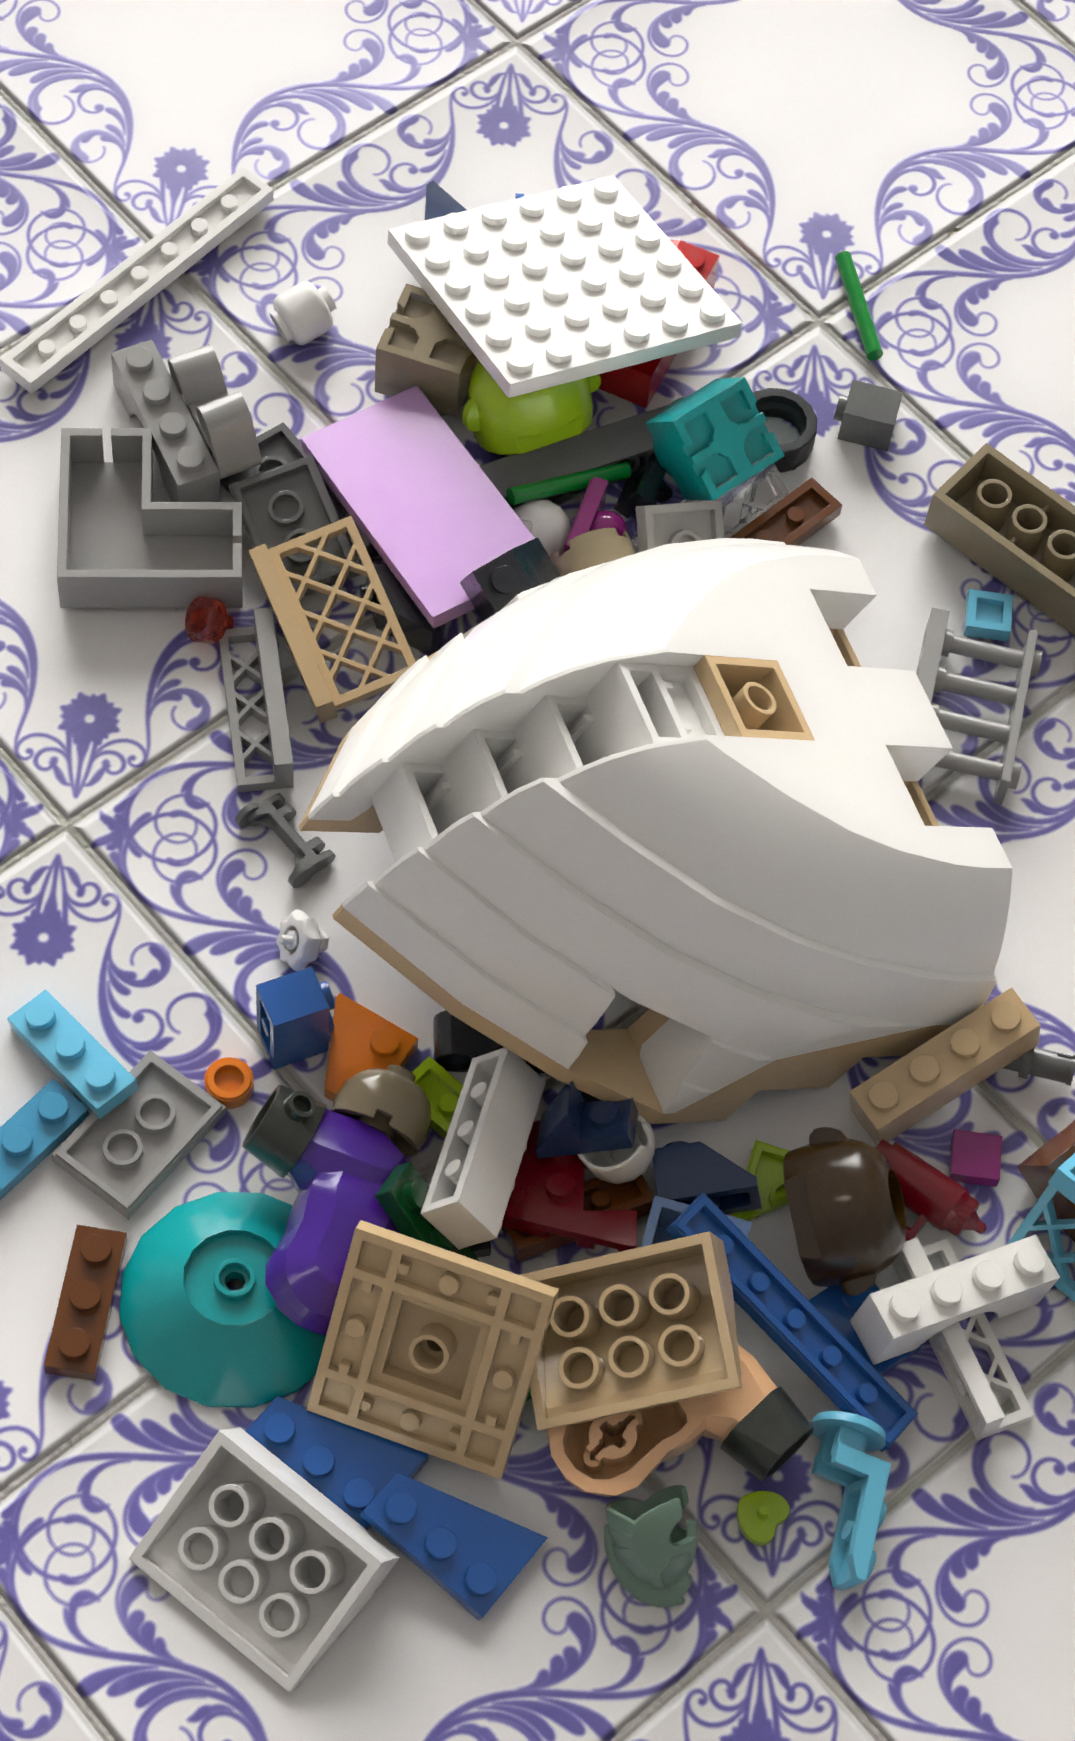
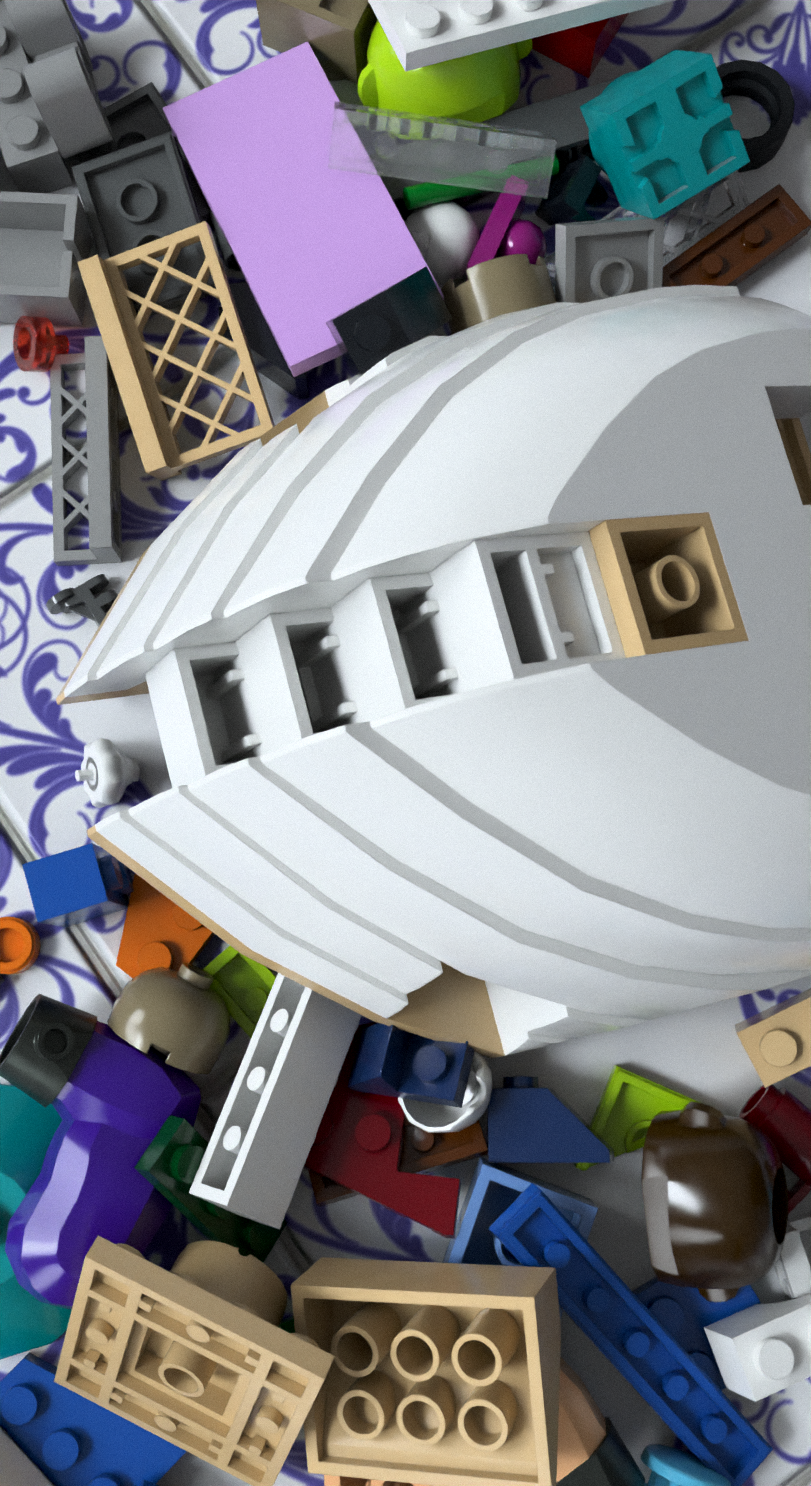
camera: 15 degrees right, 20 degrees up
none -> clear fence [328,101,557,199]

